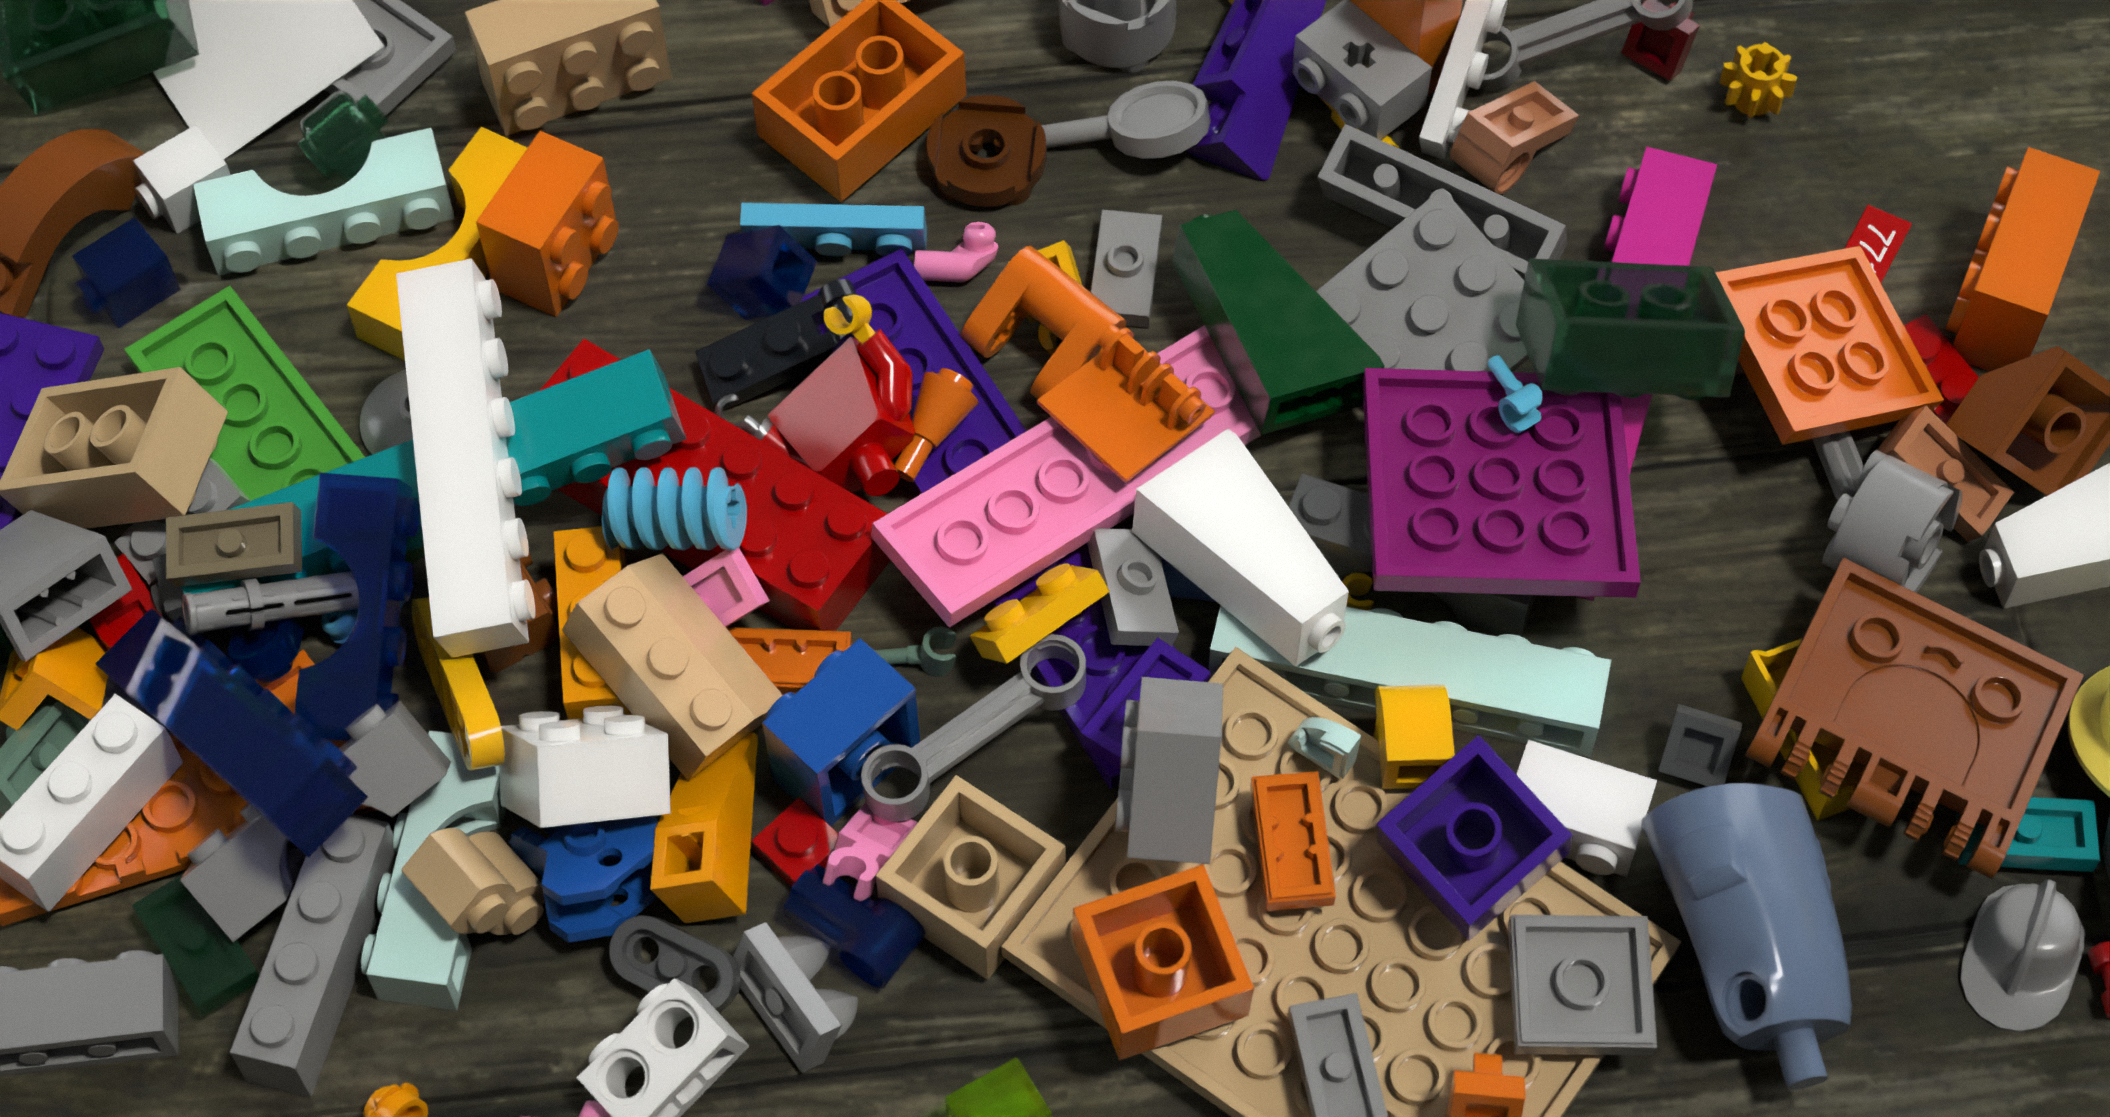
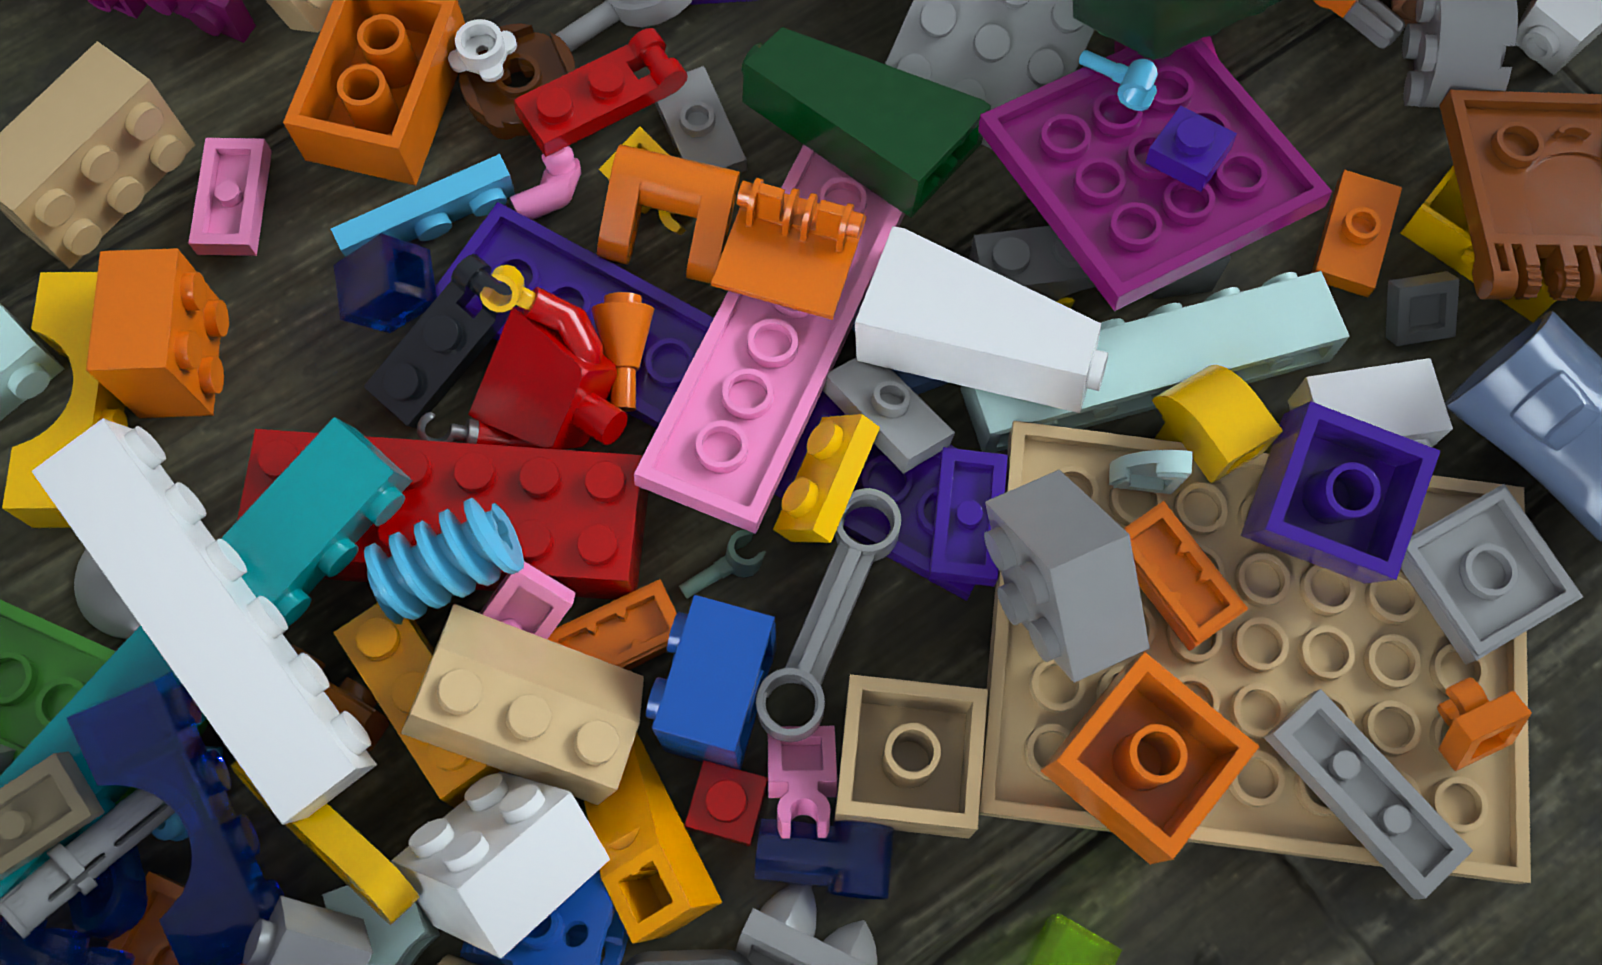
camera: 30 degrees left, 10 degrees up
none -> bright pink plate [188,138,272,256]
none -> white plate [448,19,517,82]
none -> red plate [514,28,688,157]
none -> dark purple plate [1145,105,1237,192]
none -> orange plate [1311,170,1402,297]

